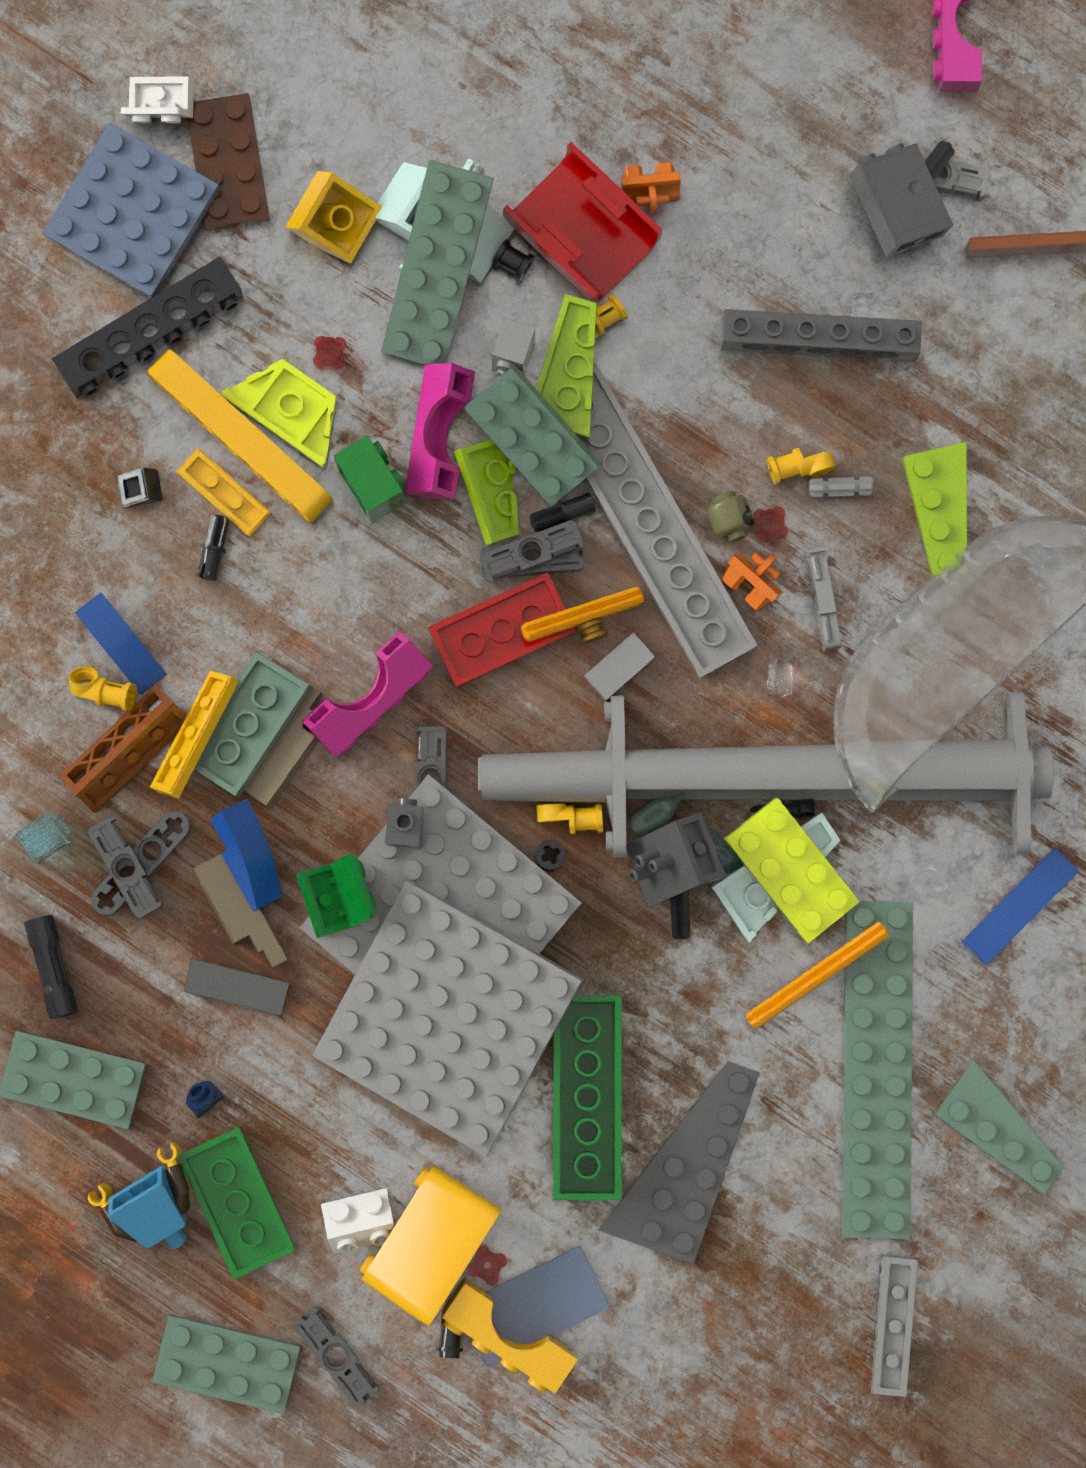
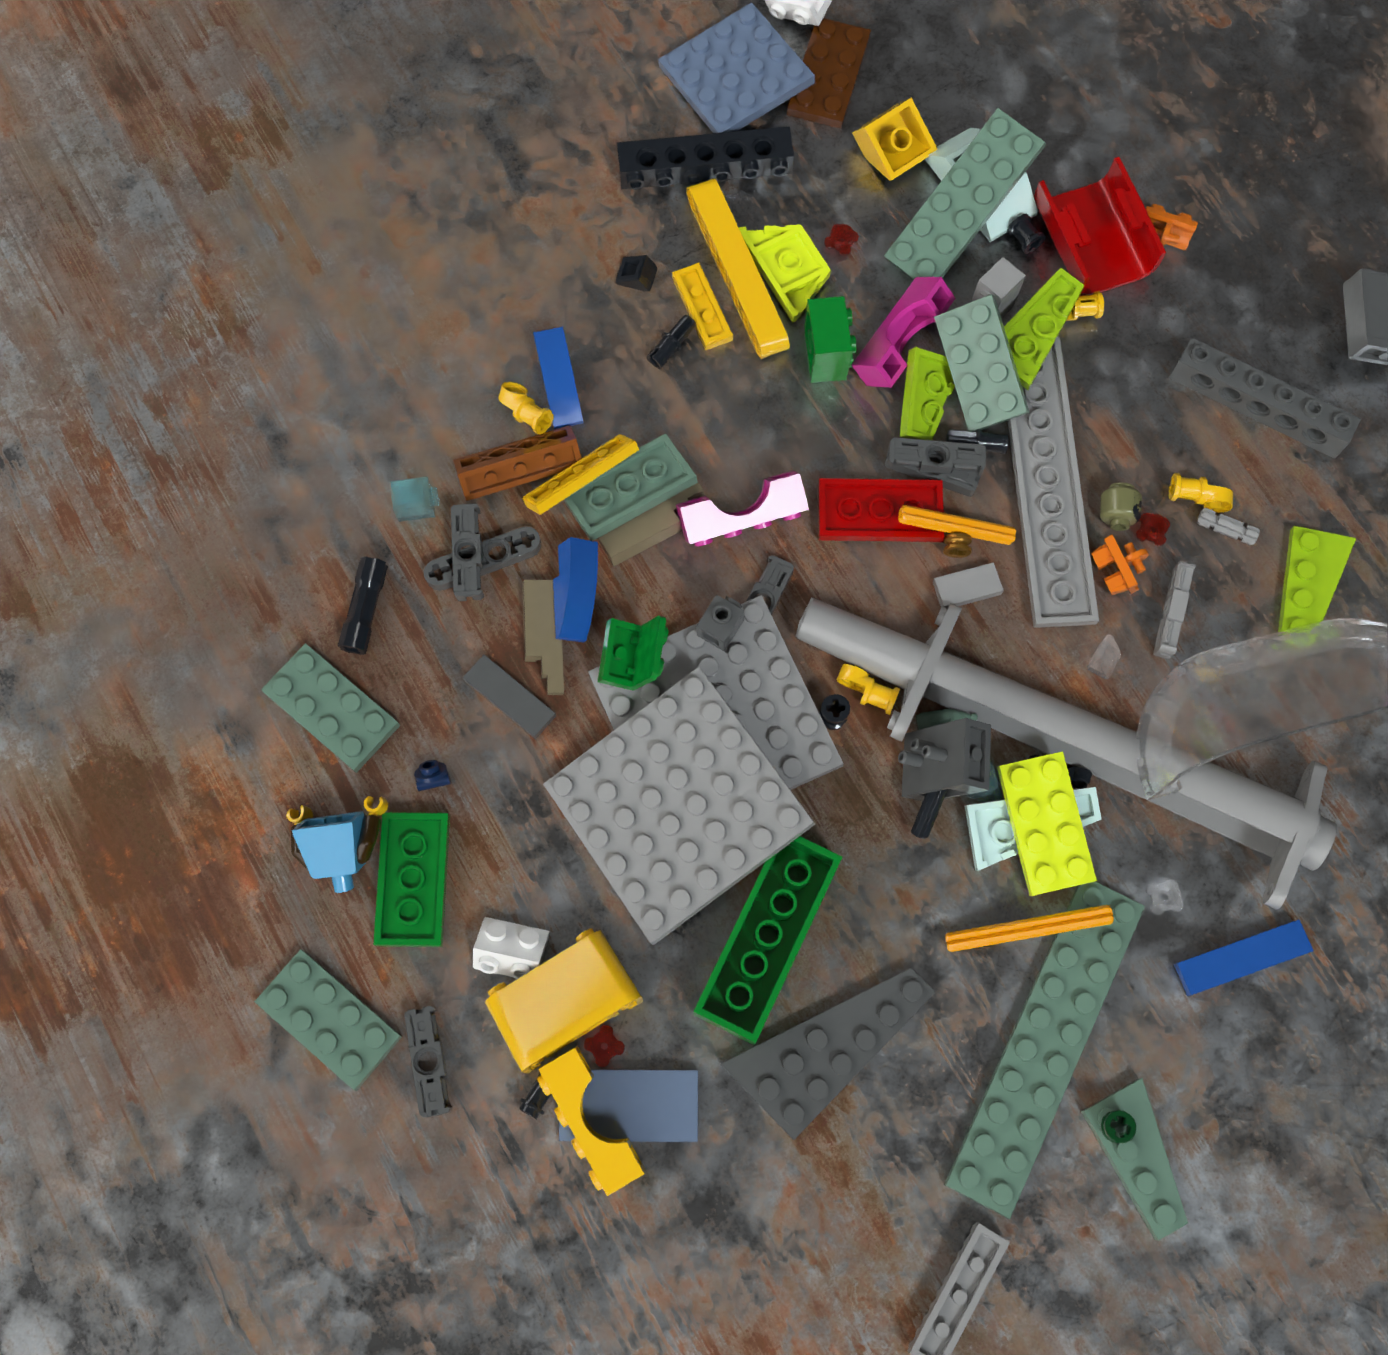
camera: 30 degrees right, 10 degrees down
none -> dark green bush [1101,1110,1136,1143]

